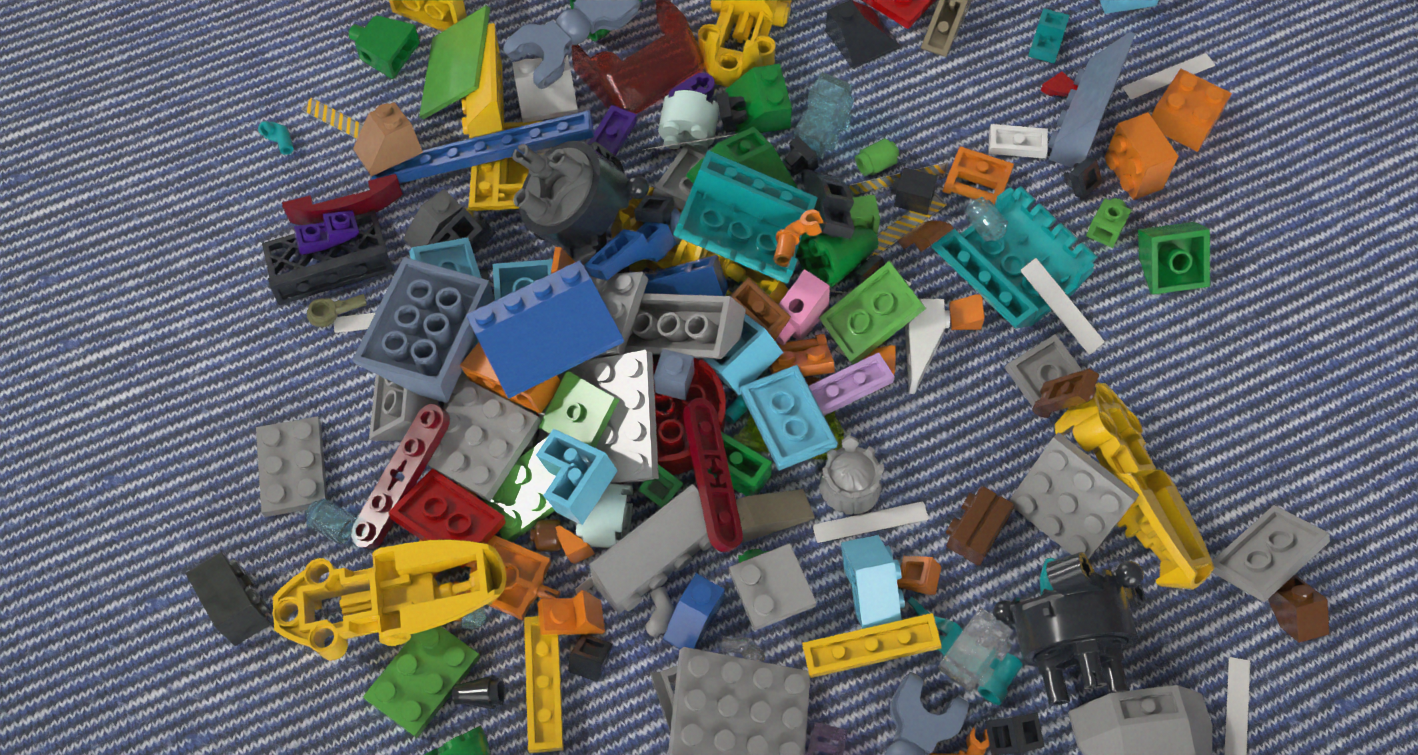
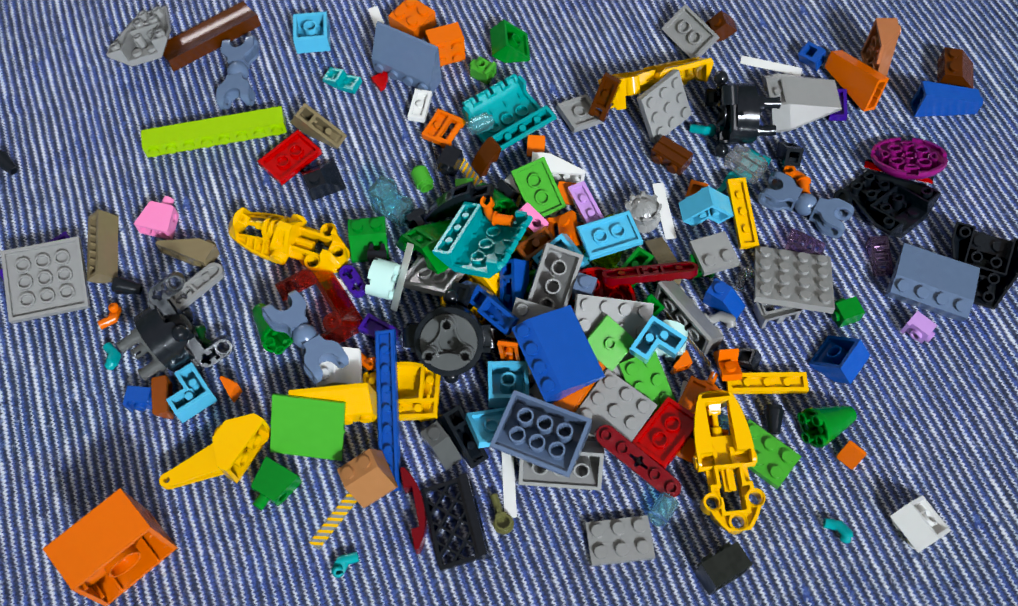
camera: 85 degrees left, 0 degrees up
dark purple slope [294,210,359,255] -> none
reddish brown piece [530,519,563,552] -> none
white sticker [1021,258,1105,355] -> none
black tile [1063,157,1102,199] -> none

